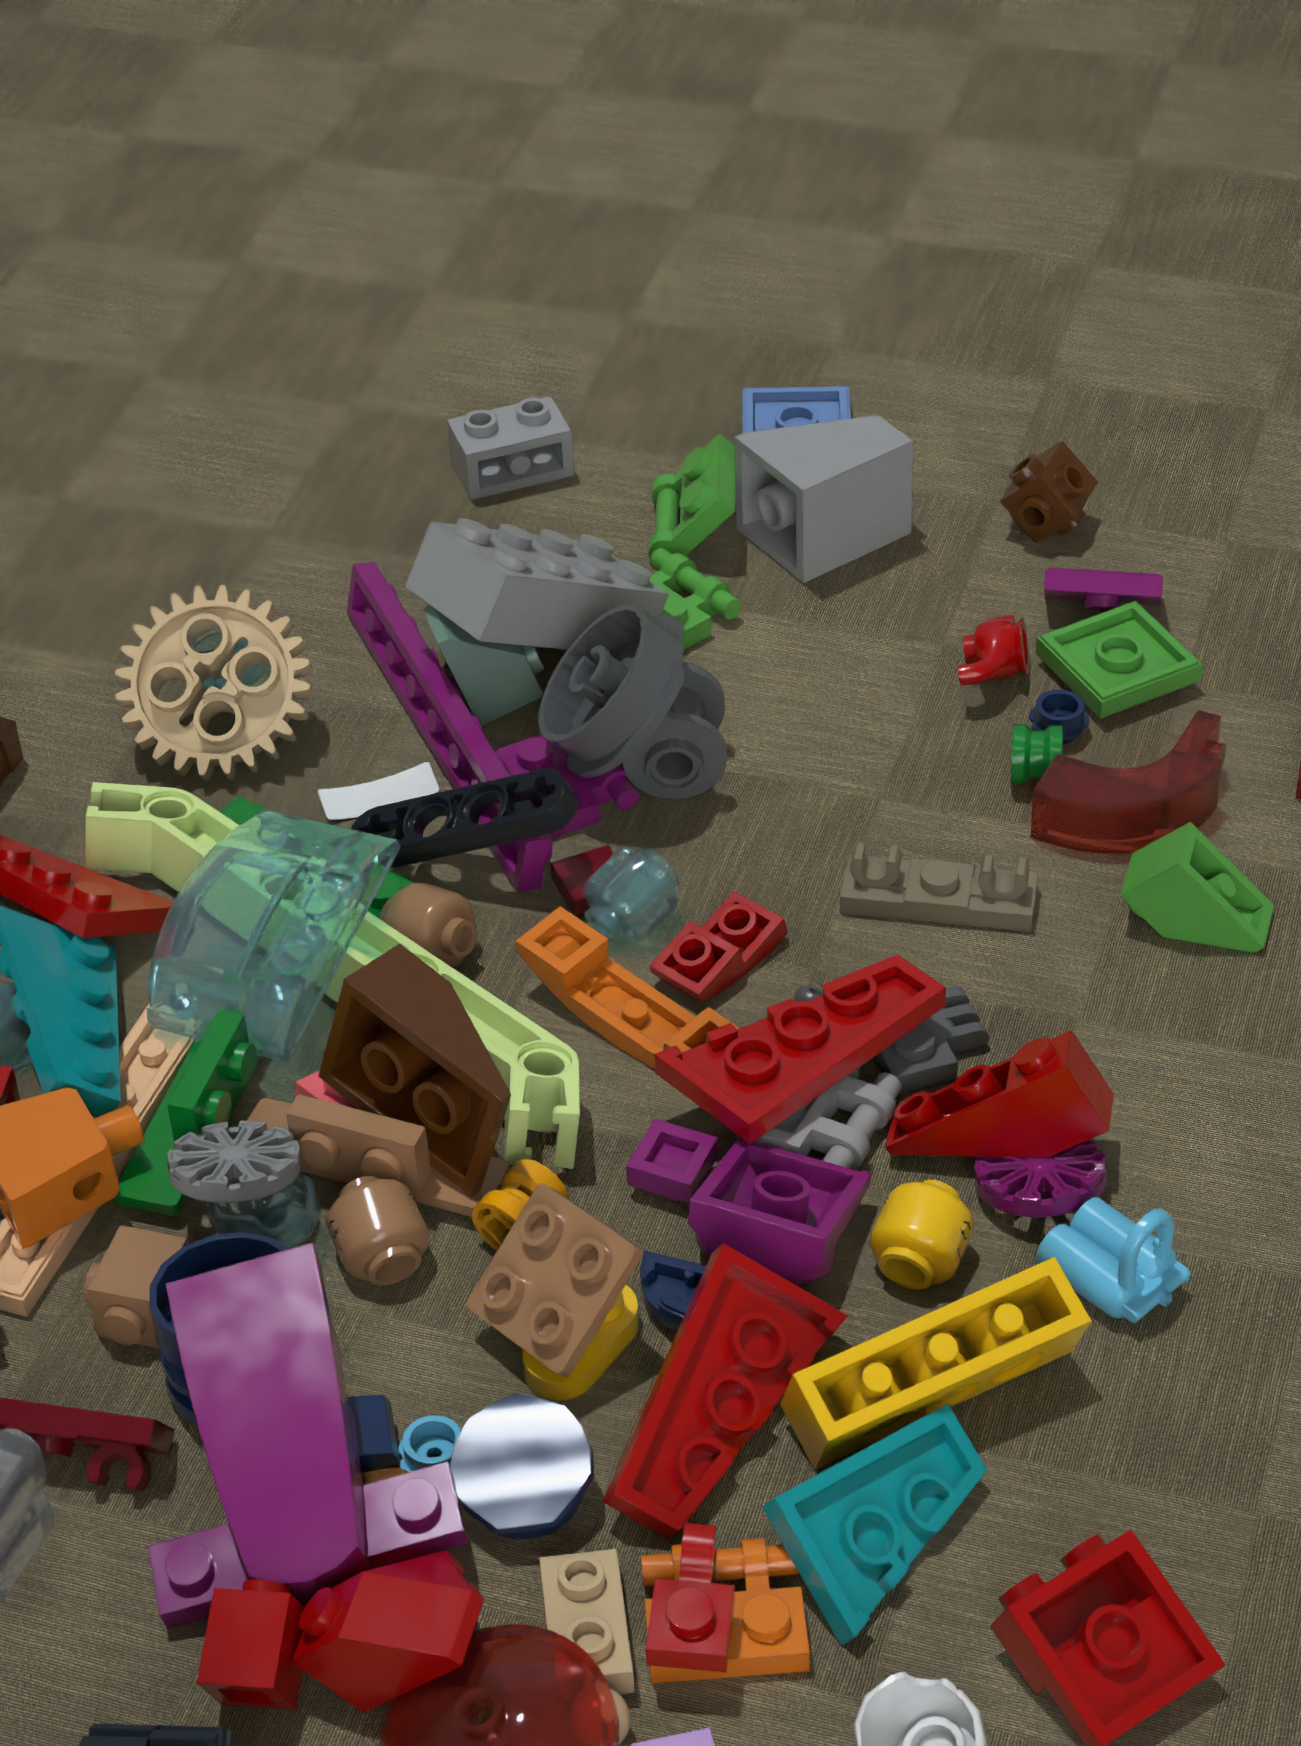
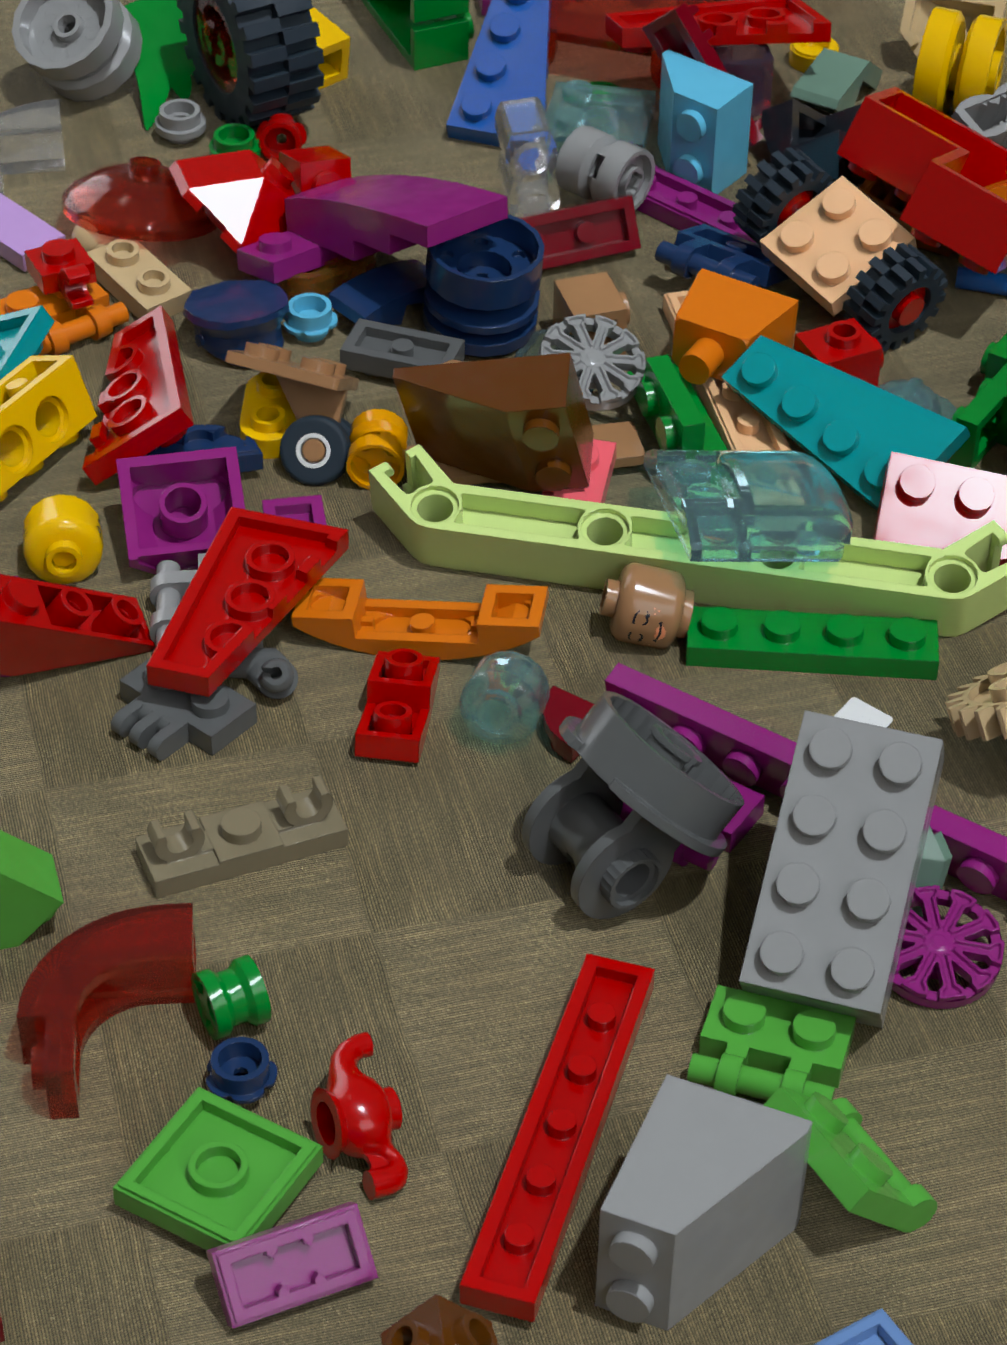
camera: 145 degrees right, 0 degrees up
black beam [348,769,579,869] -> none
none -> dark grey plate [340,318,465,379]
none -> red plate [460,953,655,1323]

